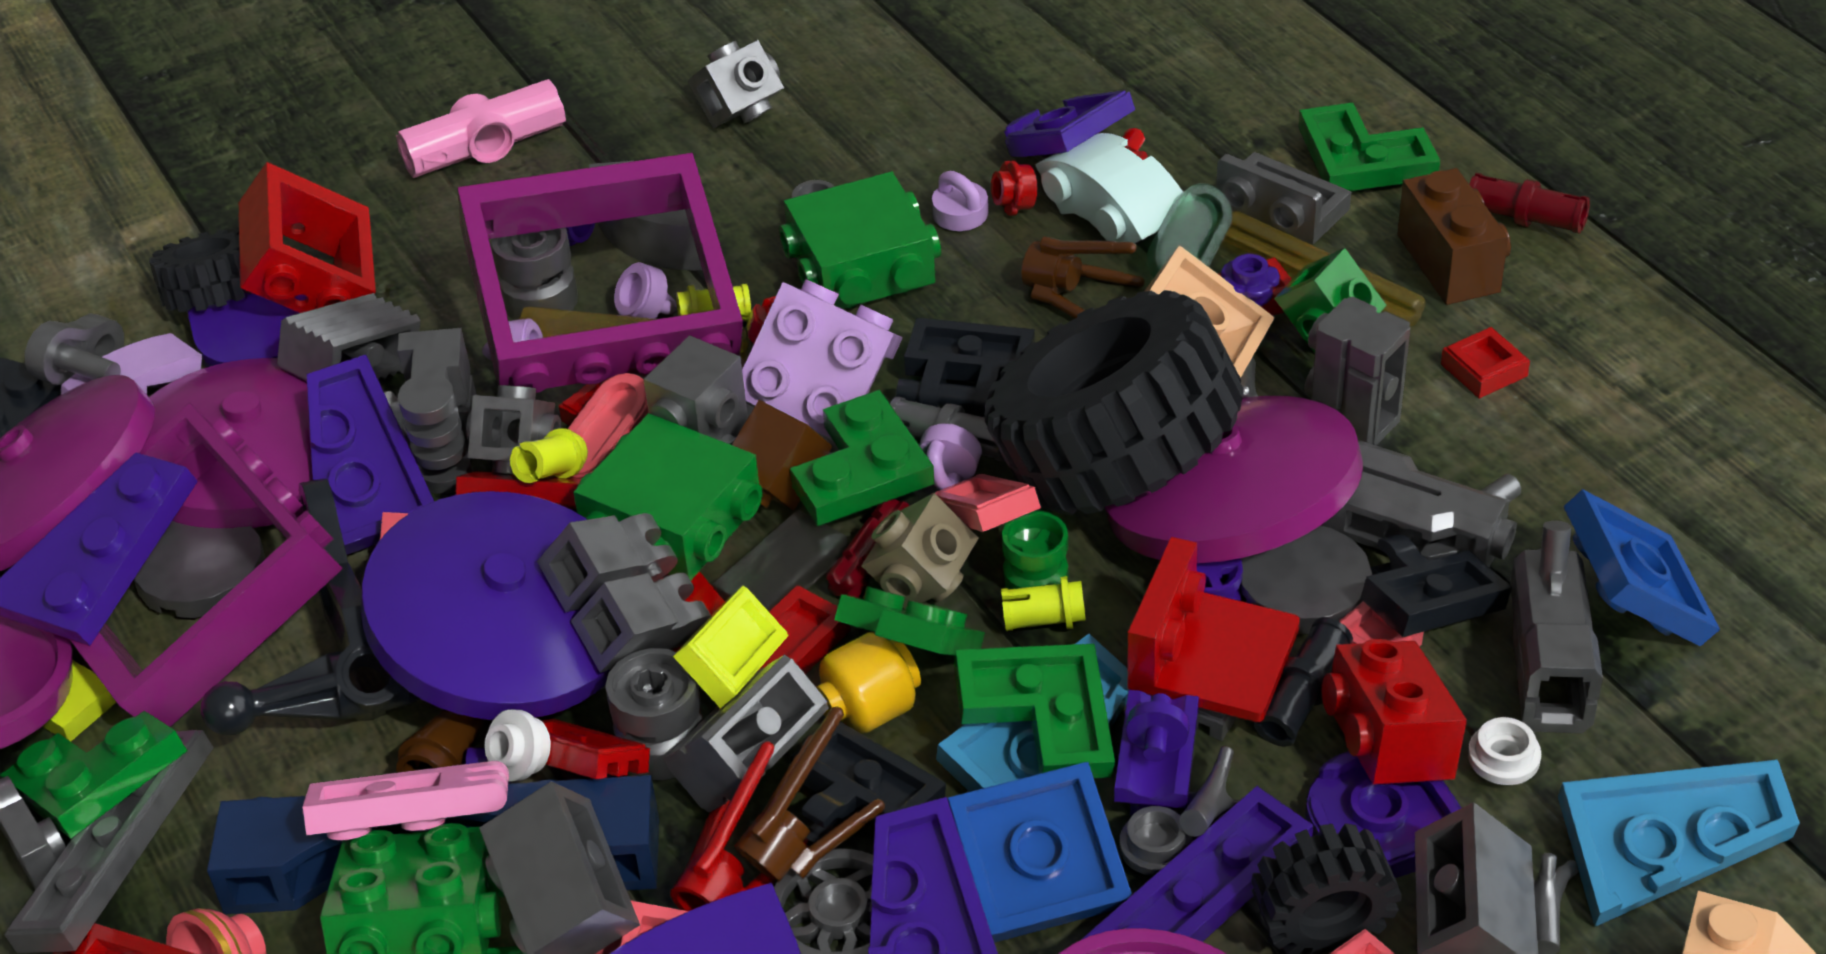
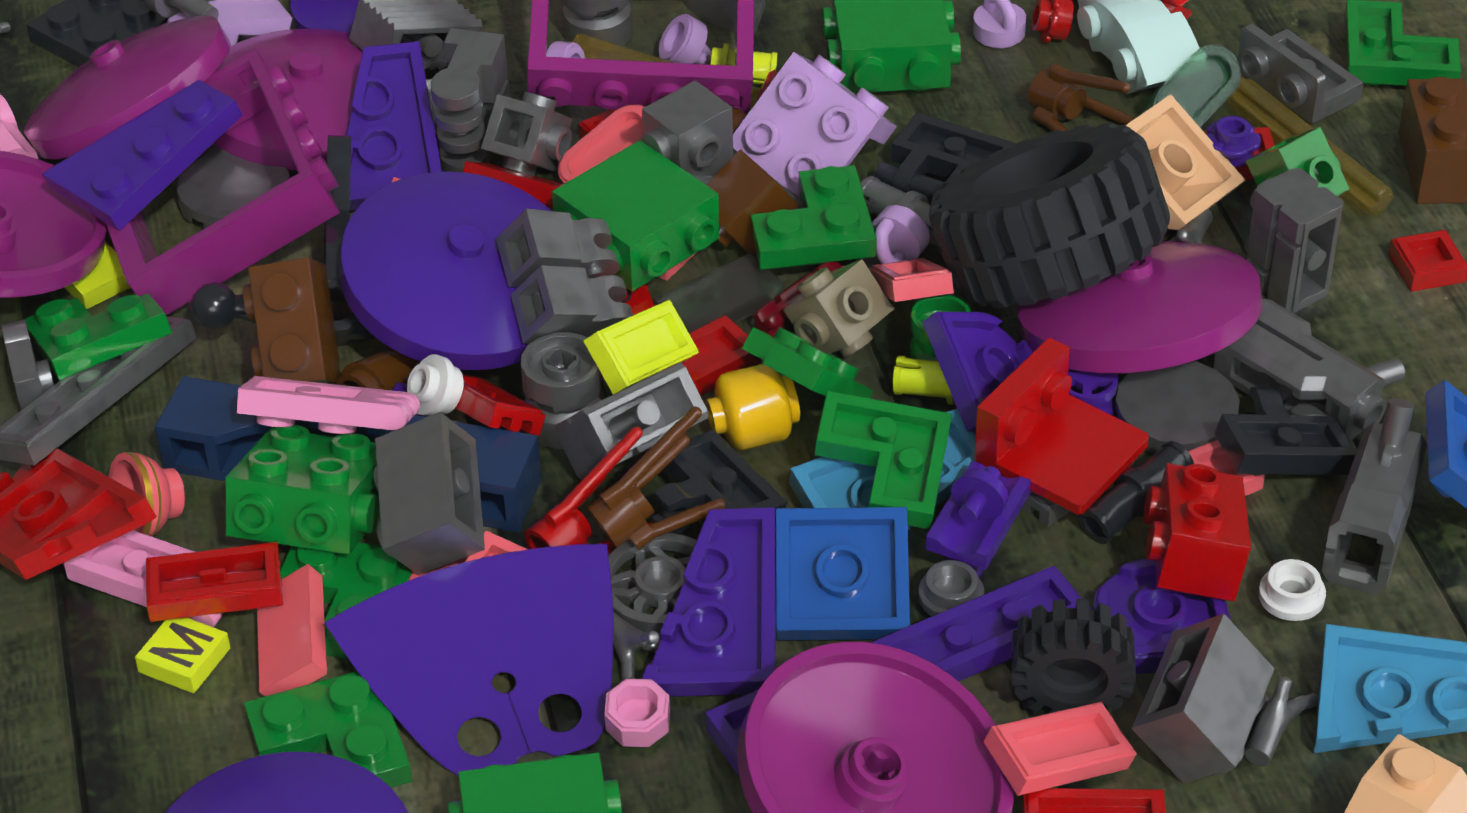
camera: 15 degrees right, 0 degrees up
neon yellow pin [510,428,588,483] -> none
flat silver bar [1179,746,1239,837] -> none
none -> reddish brown brick [243,257,341,385]
none -> dark purple tile [922,312,1033,432]

